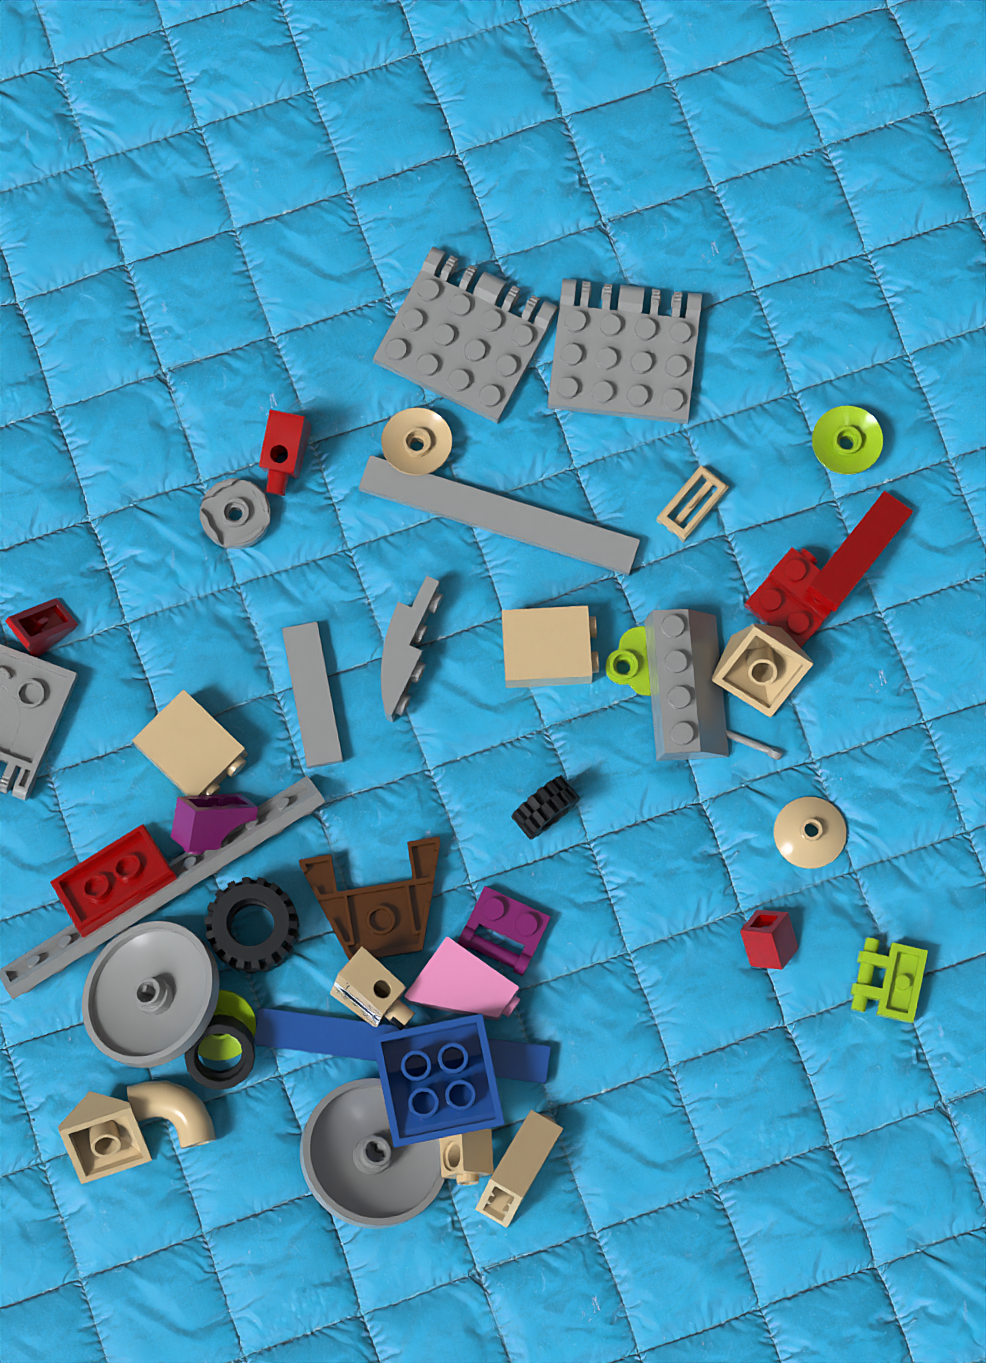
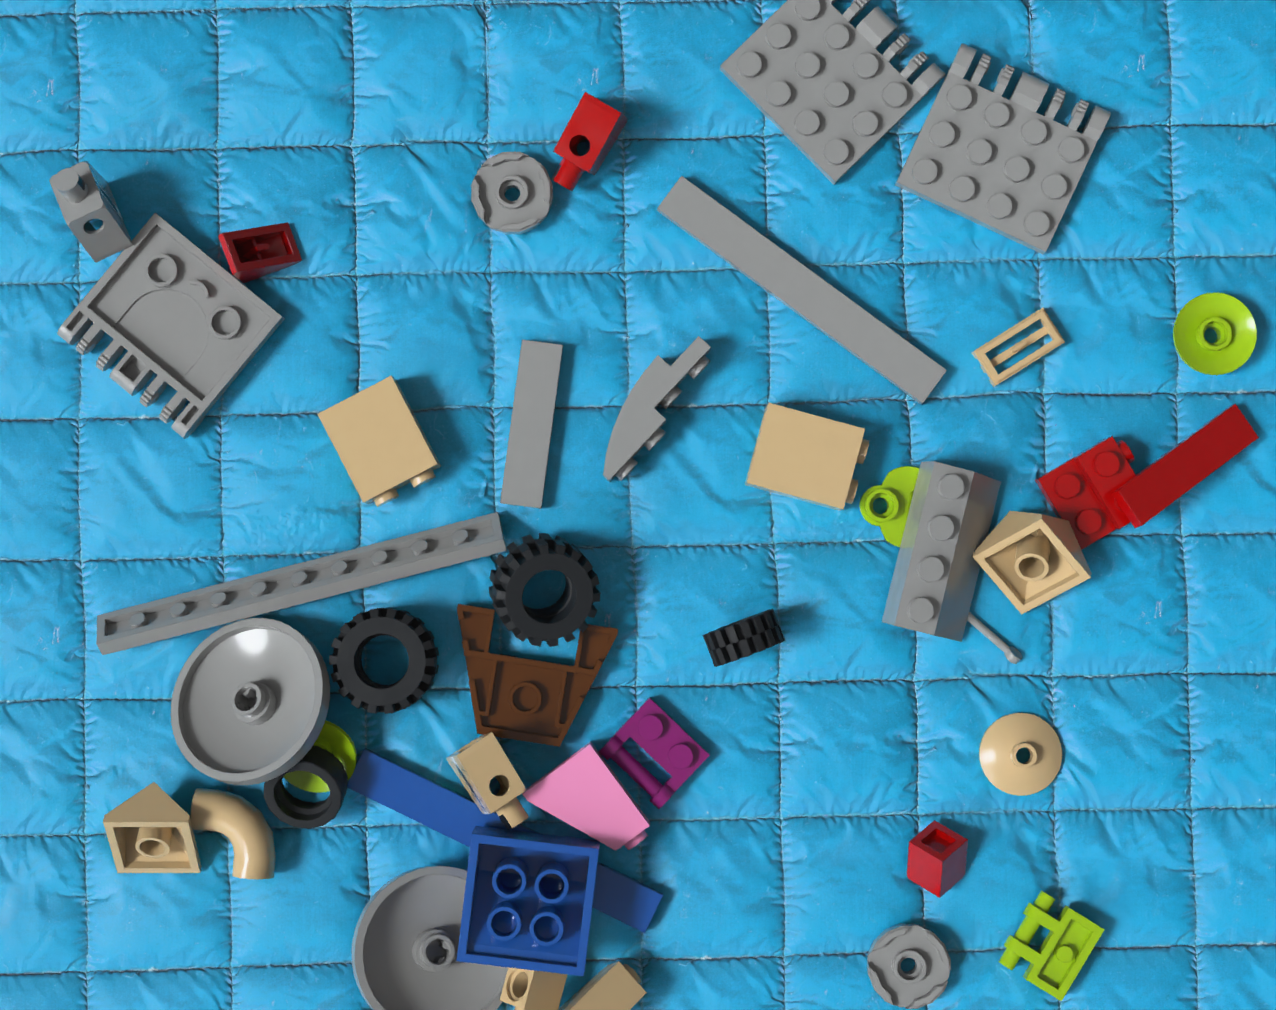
camera: 15 degrees right, 10 degrees up
red tile [50,824,177,938] -> none
magenta arch [171,793,258,854] -> none
tan dish [381,408,452,476] -> none
none -> black tyre [489,533,601,647]
none -> light grey plate [867,923,951,1009]

